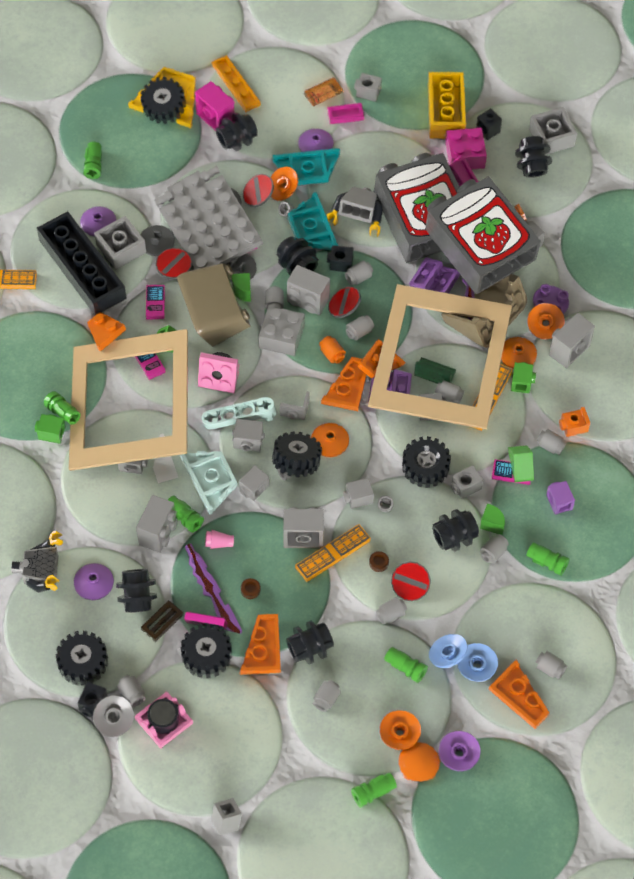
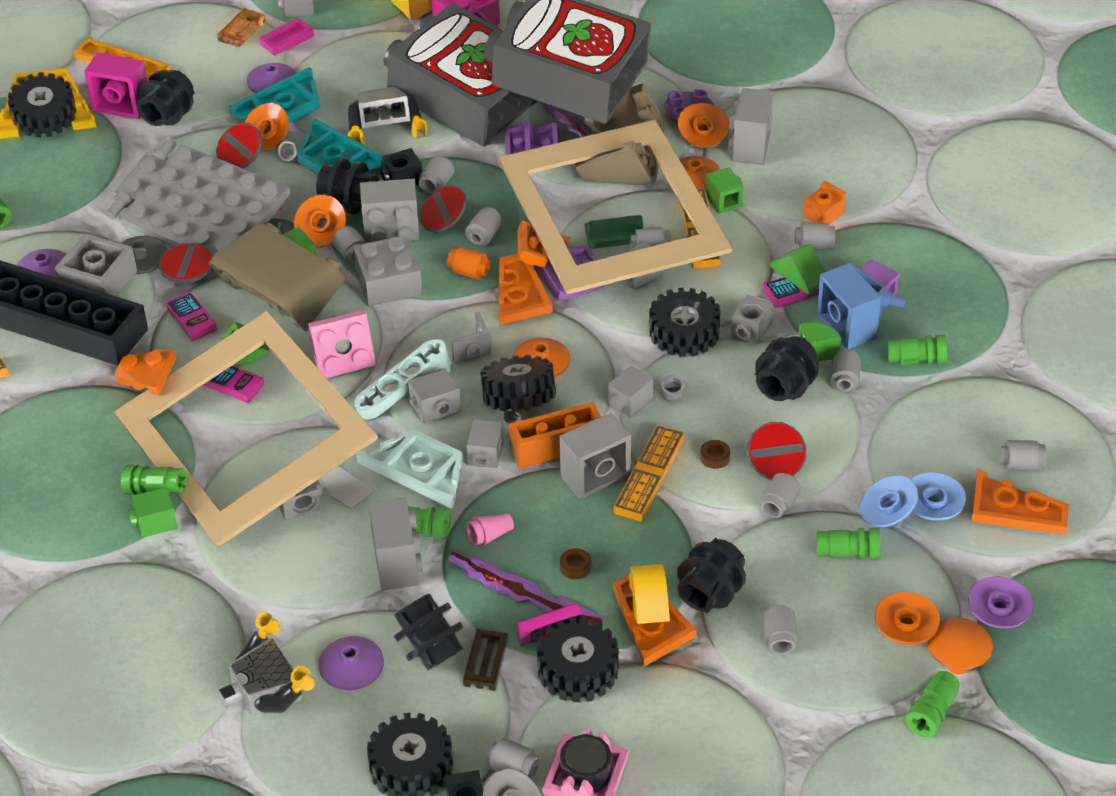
camera: 30 degrees left, 15 degrees down
none -> orange dish [294,195,346,248]
none -> orange brick [509,402,601,469]
none -> yellow brick [628,564,670,624]
none -> medium blue piece [817,263,906,349]

